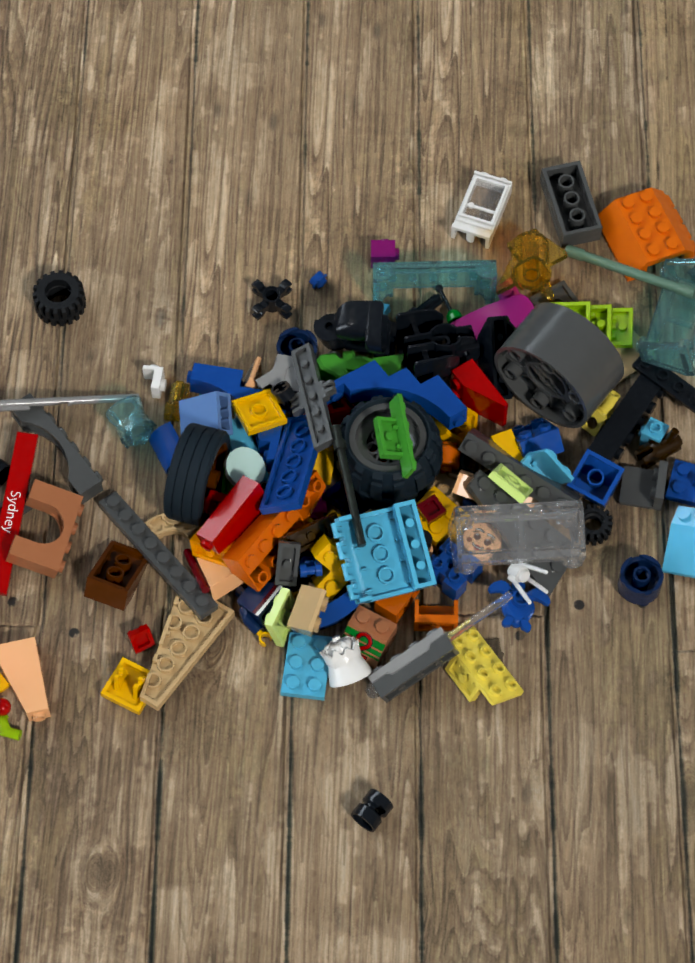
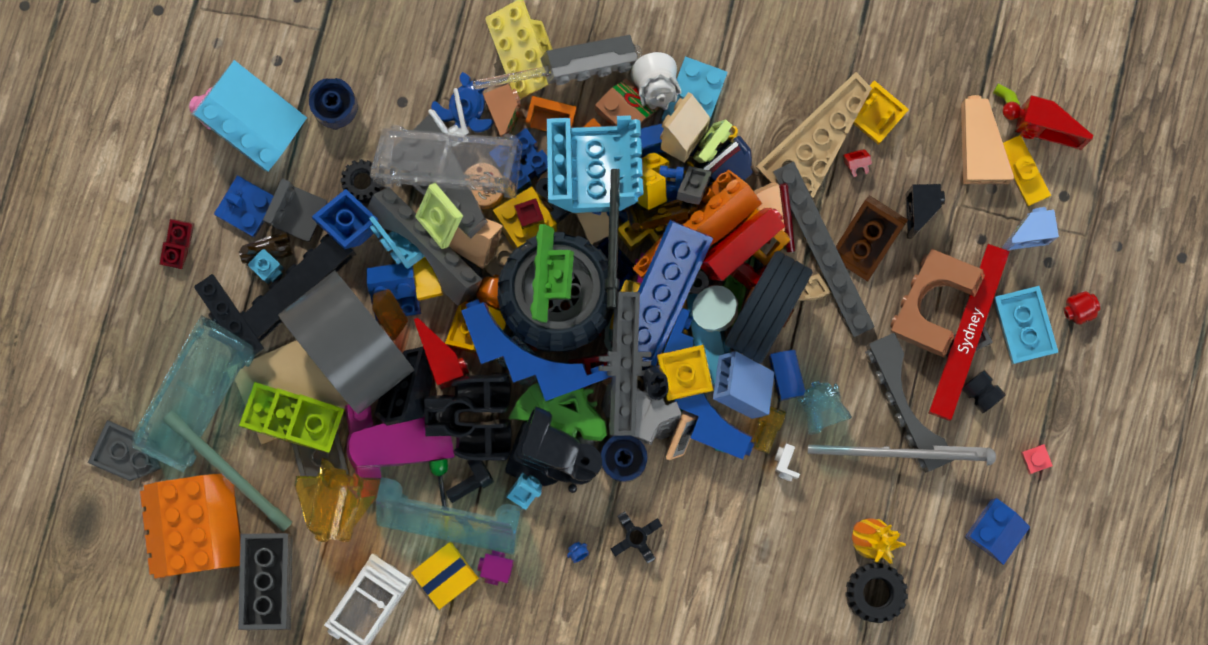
camera: 165 degrees left, 20 degrees up
none -> clear orange slope [372,289,408,341]
none -> yellow slope [411,542,479,610]
none -> nougat slope [483,83,521,145]
none -> yellow hair [852,518,906,564]
none -> black slope [905,184,945,239]

